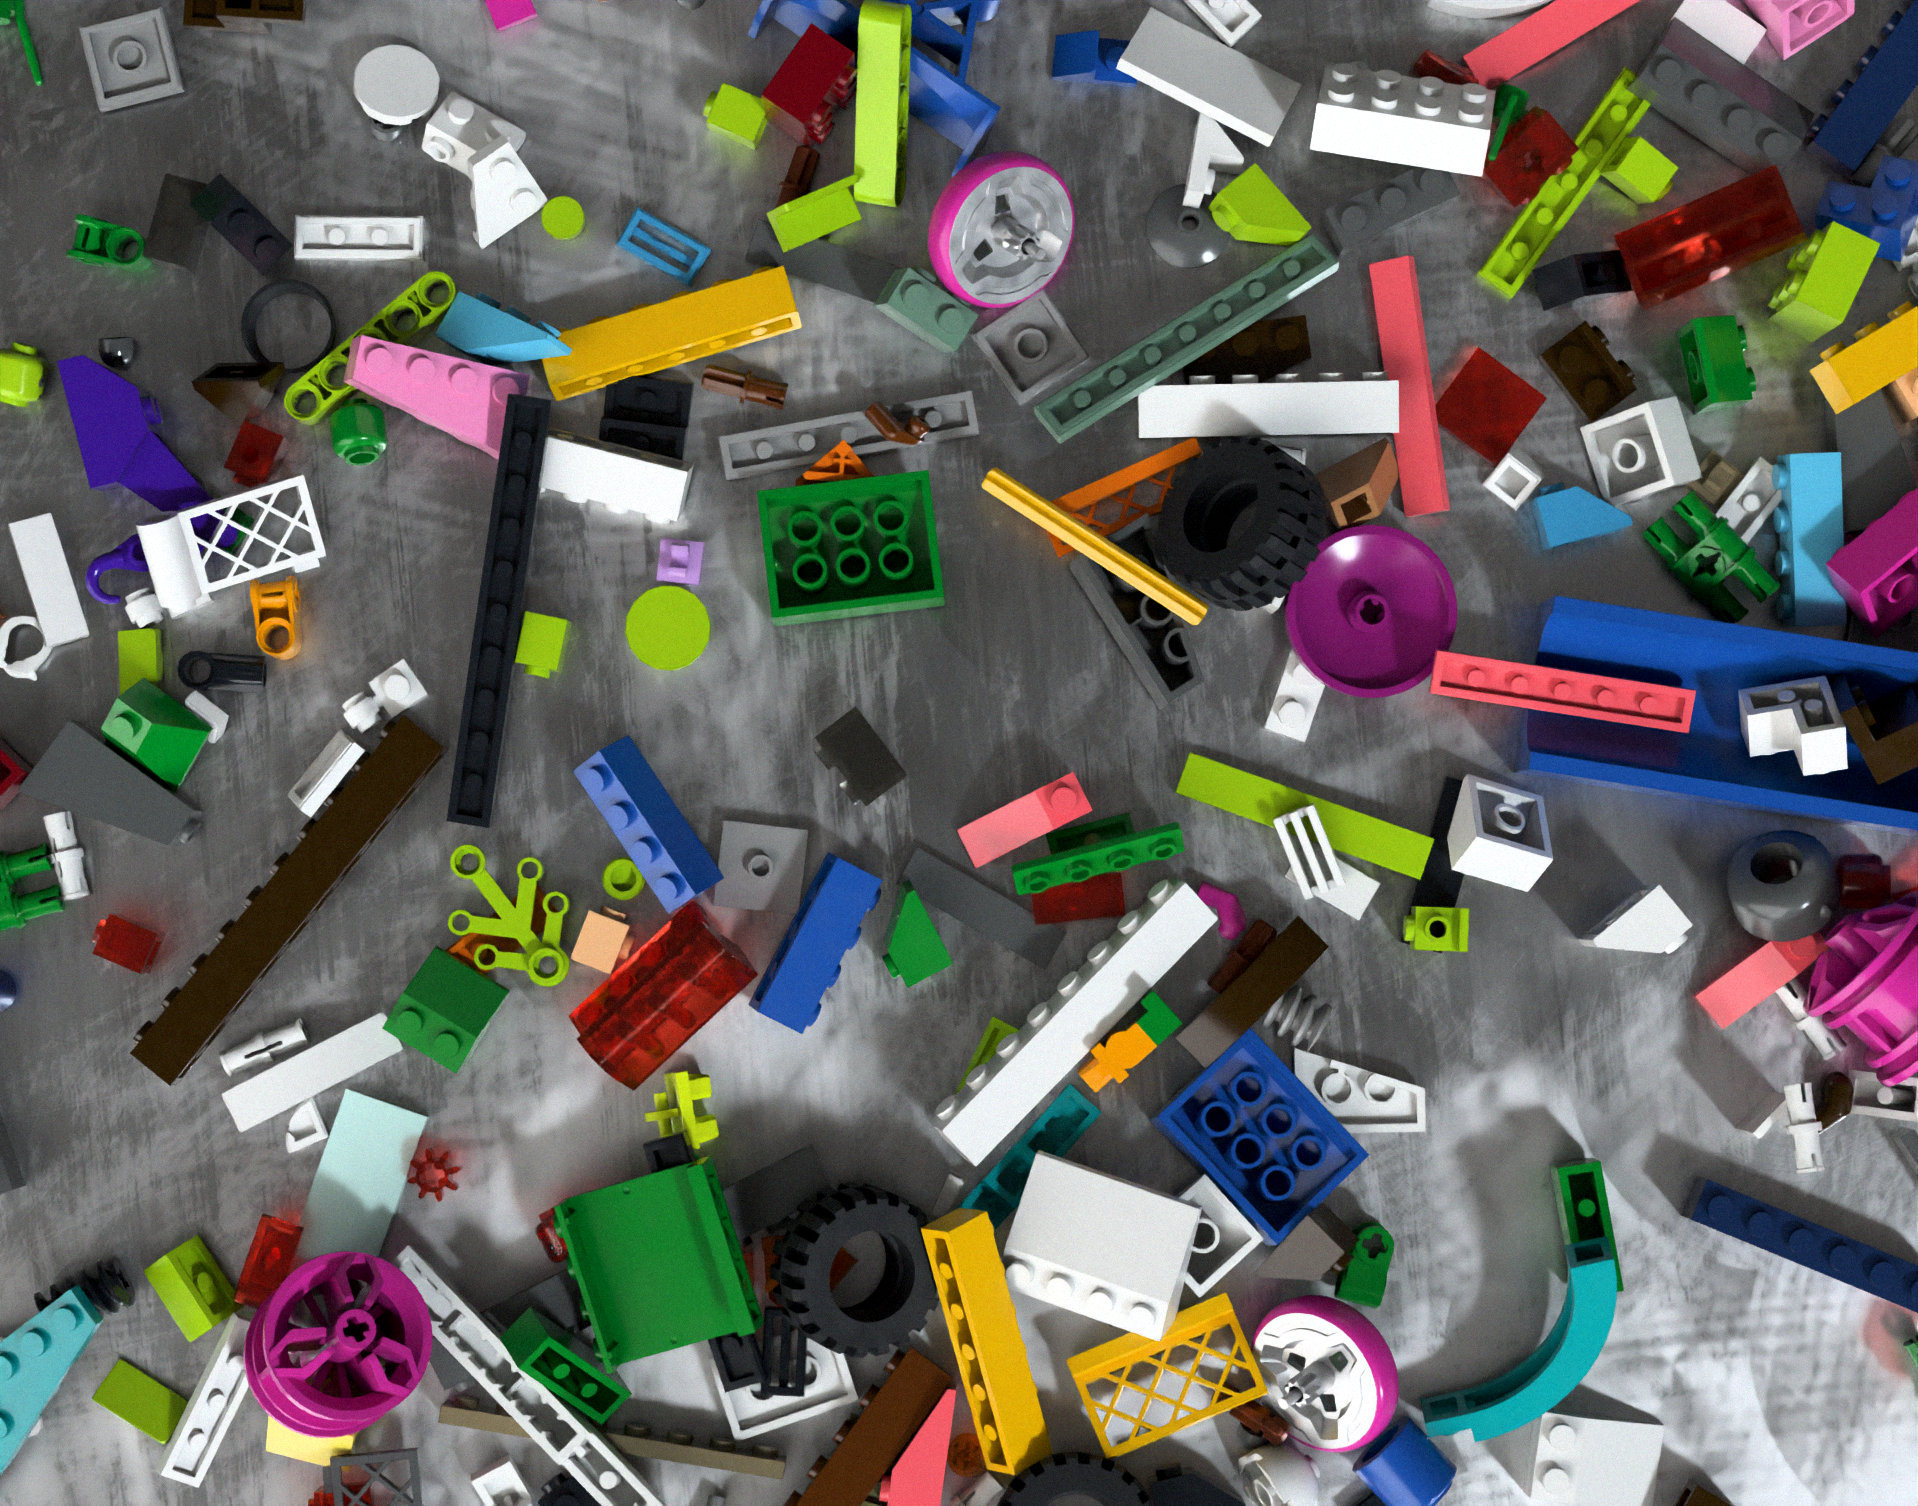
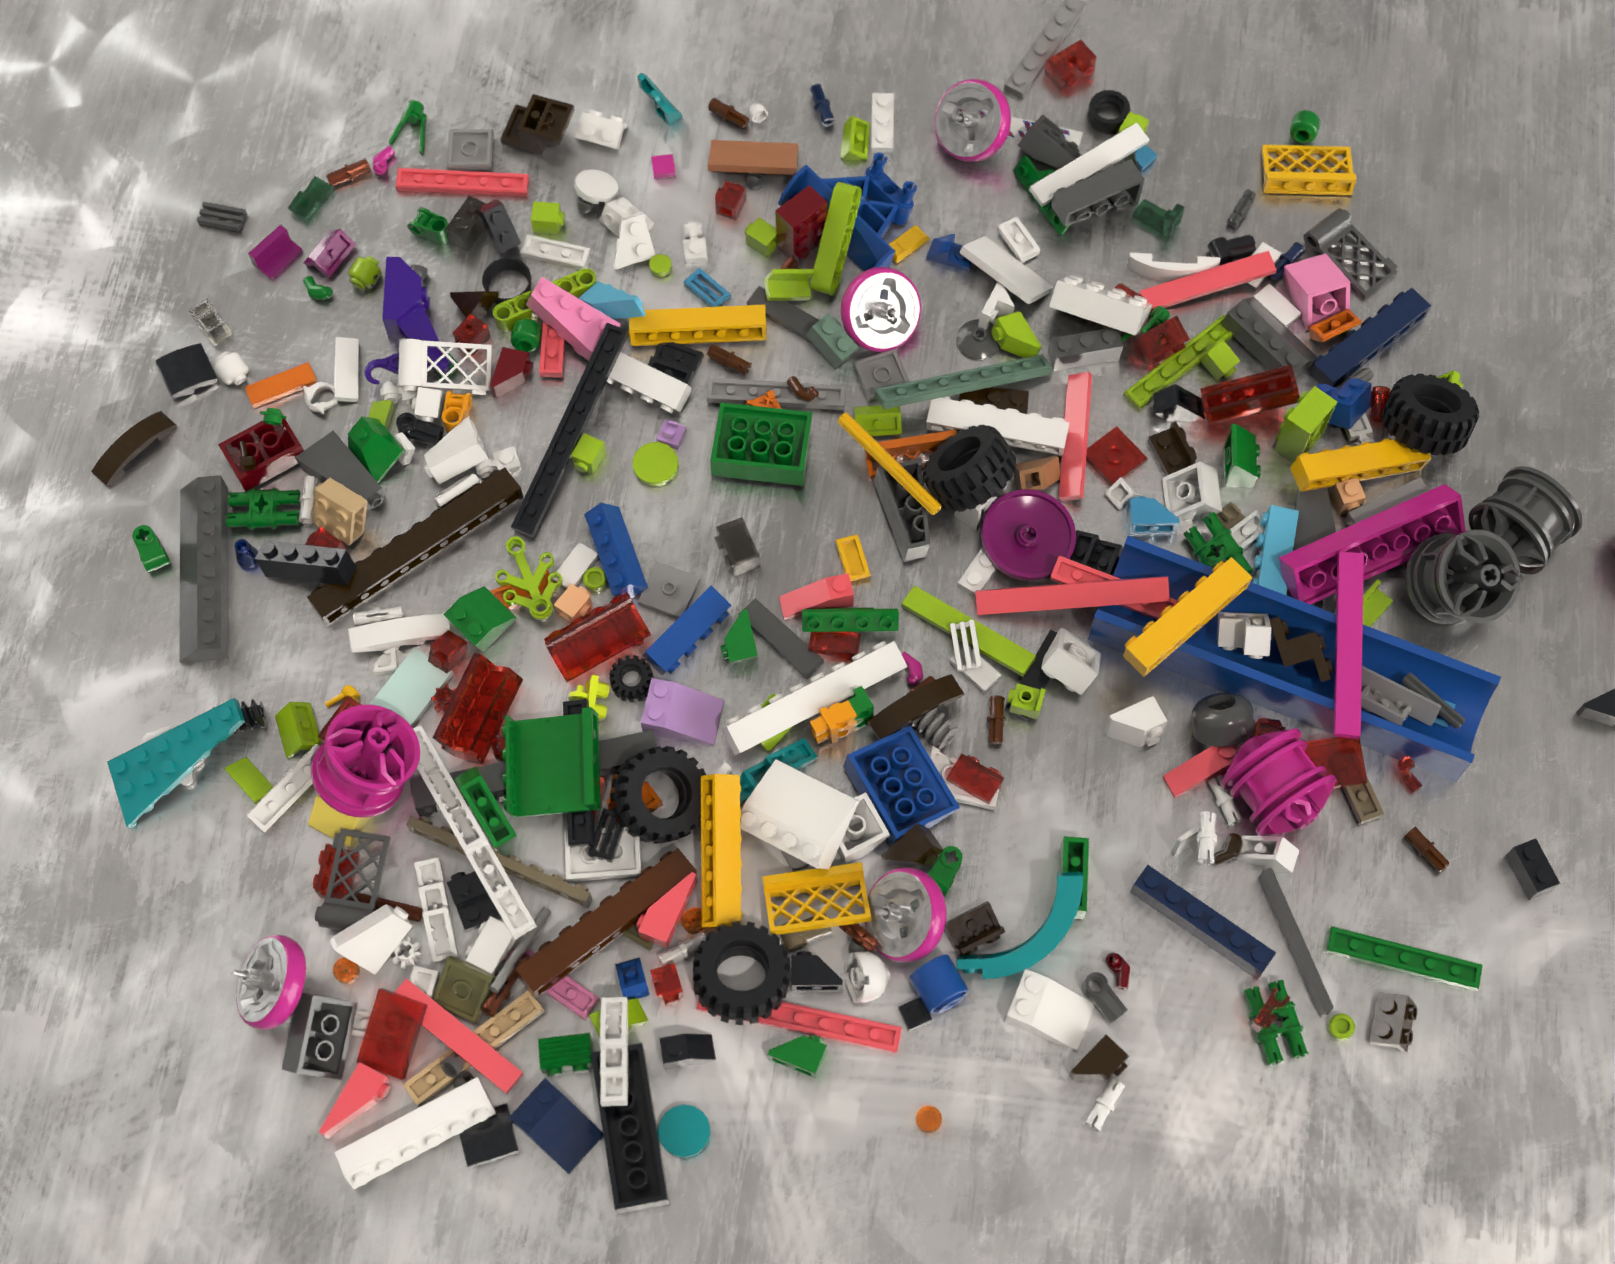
camera: 15 degrees right, 20 degrees down
none -> black brick [255,541,357,586]
none -> tan brick [312,478,367,546]
none -> yellow hand [325,685,360,708]
none -> coral tile [395,168,529,197]
none -> white brick [411,387,444,423]
none -> white slope [424,416,488,484]
none -> clear red brick [428,630,468,673]
none -> clear red brick [432,653,523,764]
none -> dark red slope [490,347,534,398]
none -> lime brick [531,201,565,234]
none -> coral plate [539,321,565,377]
none -> white tile [552,542,599,590]
none -> black tyre [609,655,654,702]
none -> lavender slope [641,678,724,746]
none -> white plate [683,221,708,264]
none -> clear red brick [715,181,747,220]
none -> dark tan piece [780,914,832,952]
none -> yellow tile [835,534,871,581]
none -> lime panel [853,405,902,436]
none -> yellow tile [889,224,930,264]
none -> dark brown bracket [945,901,1006,955]
none -> clear red bracket [946,753,1004,805]
none -> coral tile [975,576,1170,615]
none -> reddish brown axle [986,695,1006,745]
none -> black slope [1070,530,1123,576]
none -> dark grey piece [1082,972,1128,1024]
none -> dark red arm [1105,953,1130,990]
none -> yellow brick [1123,557,1252,677]
none -> orange slope [1310,309,1362,342]

